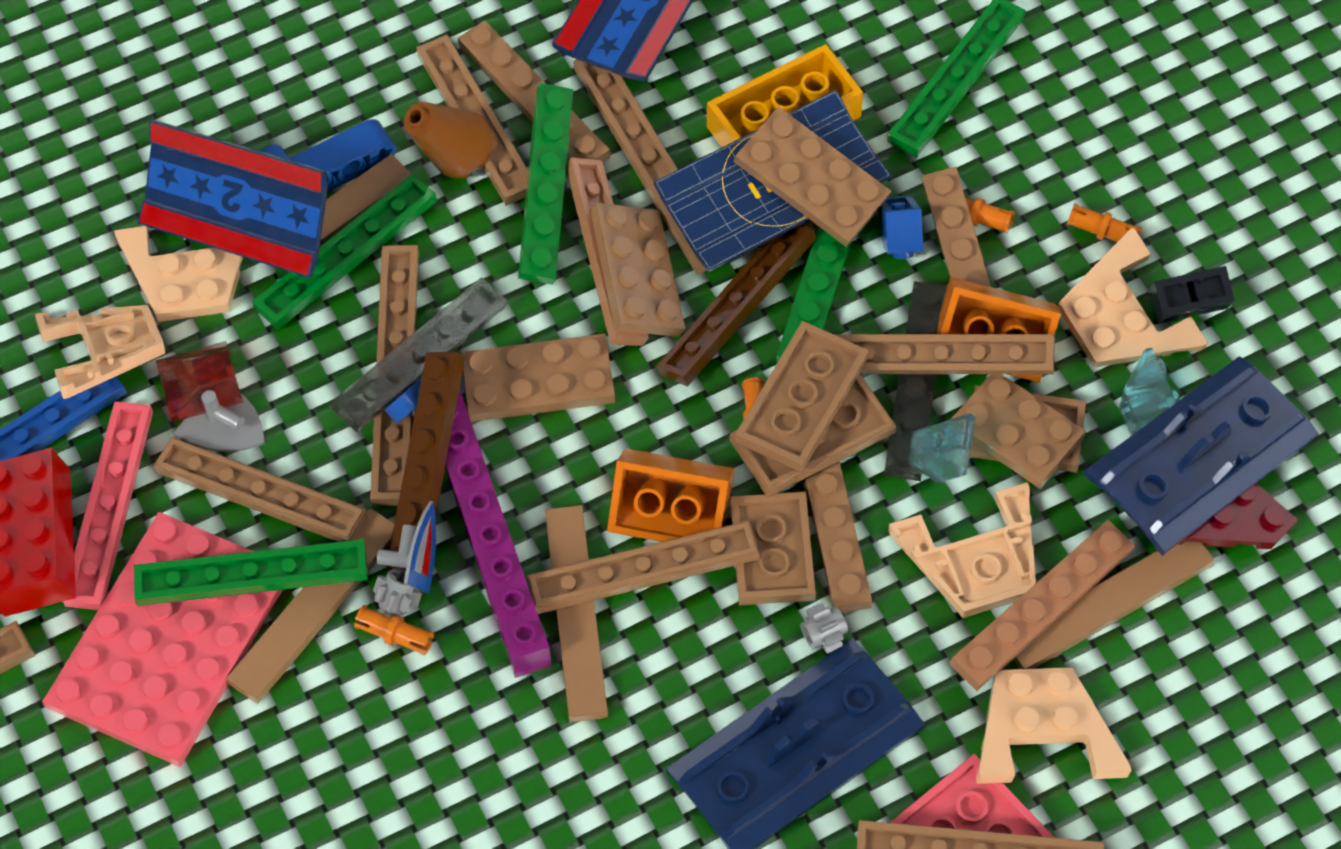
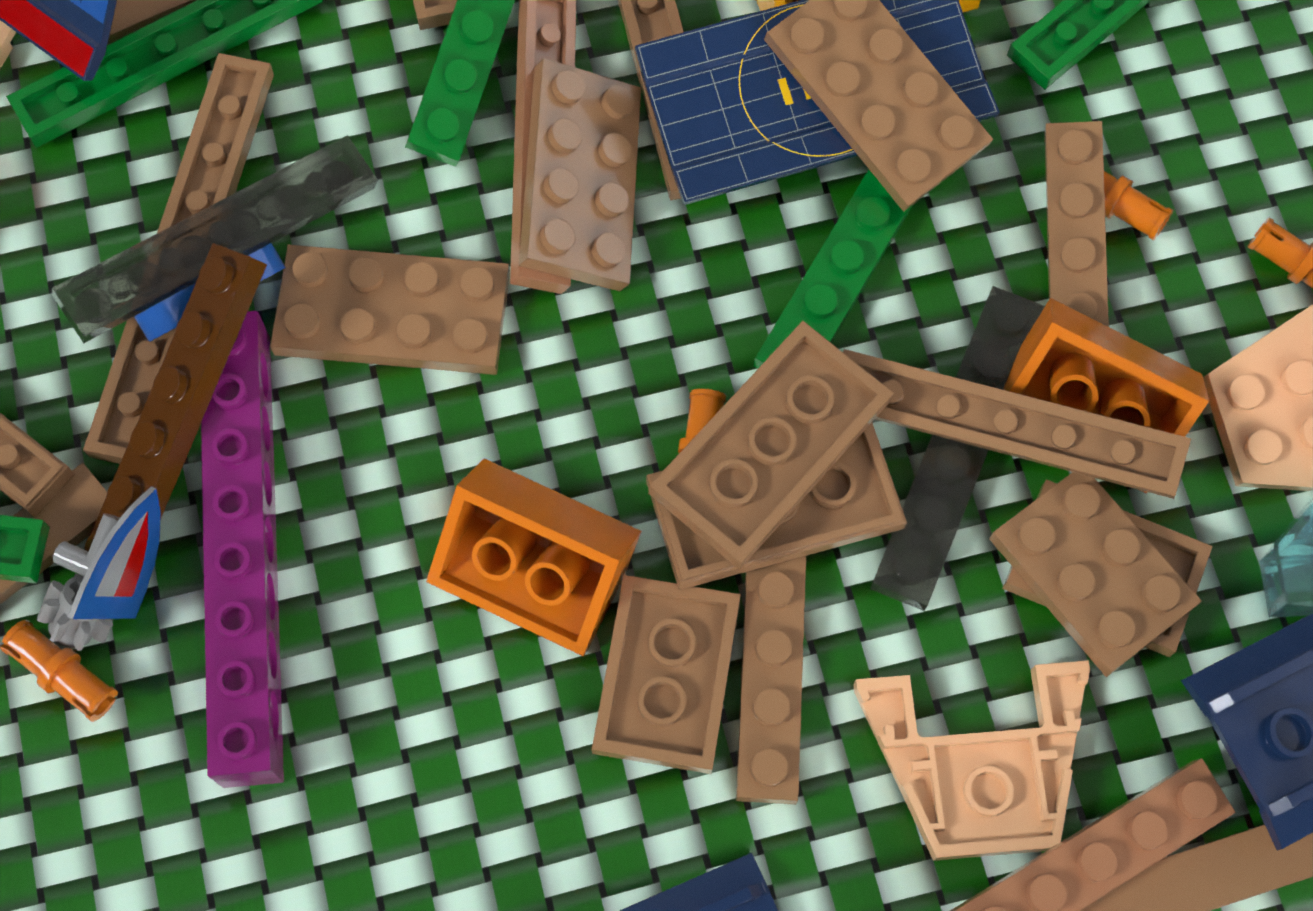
camera: 10 degrees right, 10 degrees up
medium nougat tile [527,520,760,614] -> none
medium nougat tile [545,505,608,723] -> none
reddish brown plate [656,224,817,387] -> none
light grey gear [800,602,848,654] -> none
blue slope [878,196,923,259] -> none
clear light blue slope [908,413,976,483] -> none

